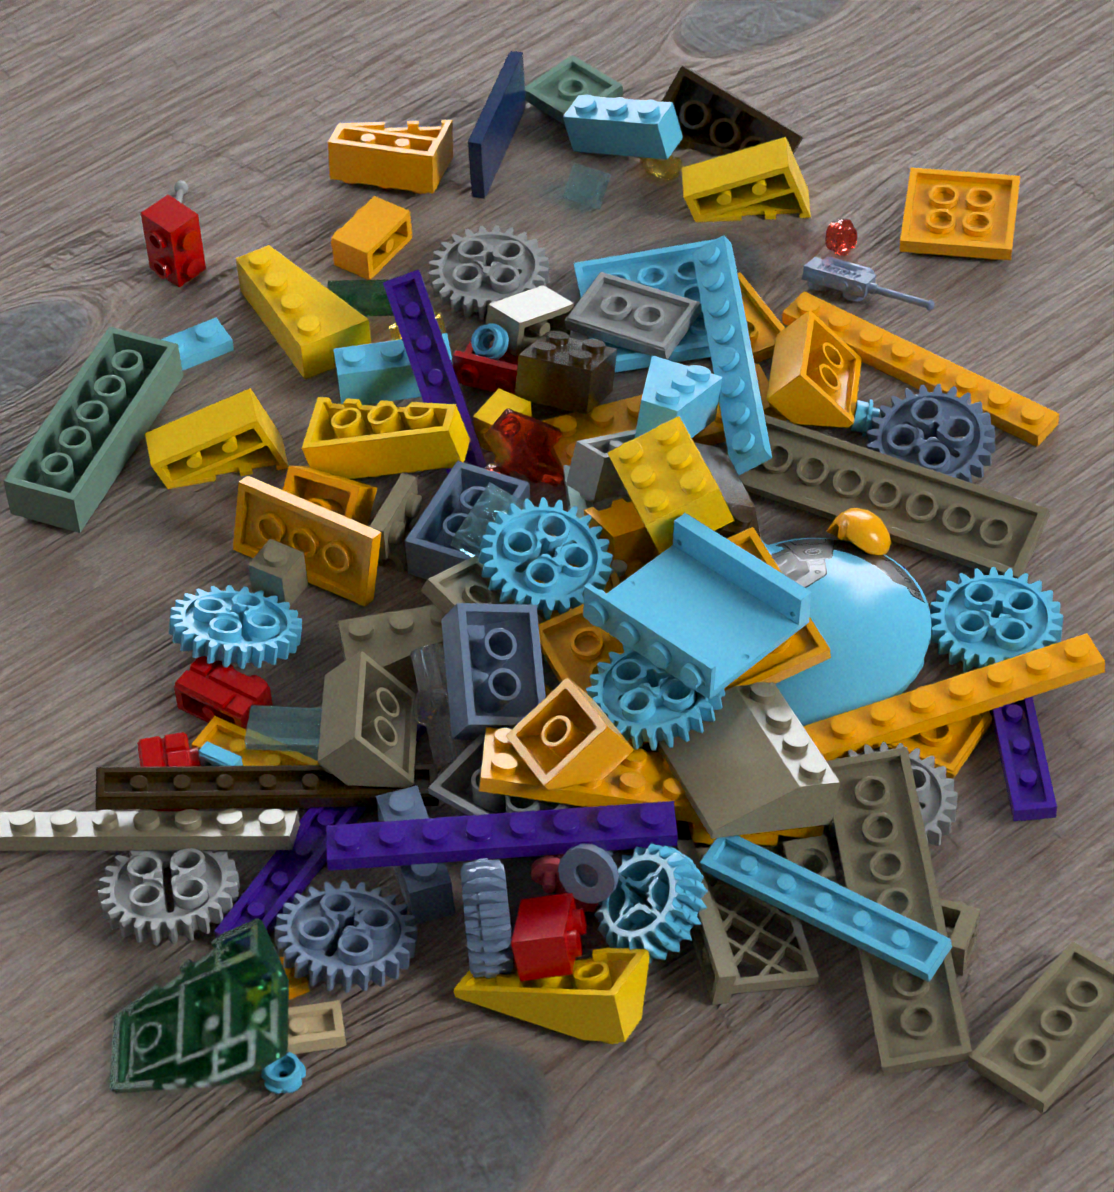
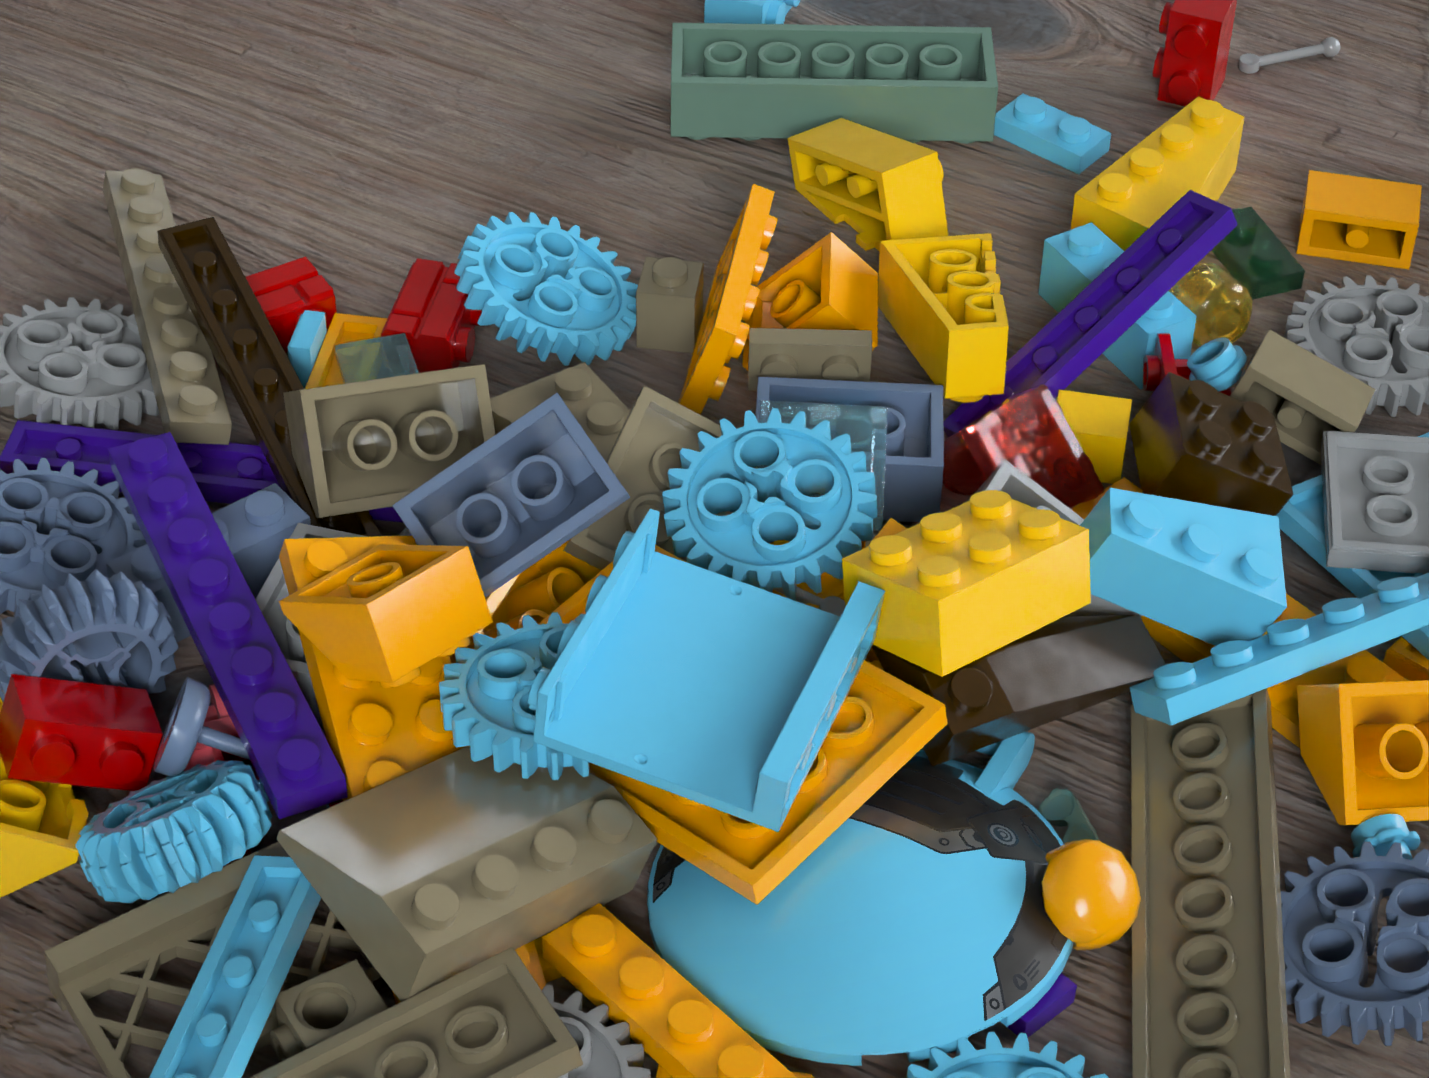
camera: 65 degrees right, 5 degrees down
none -> sand green piece [1038,788,1100,844]

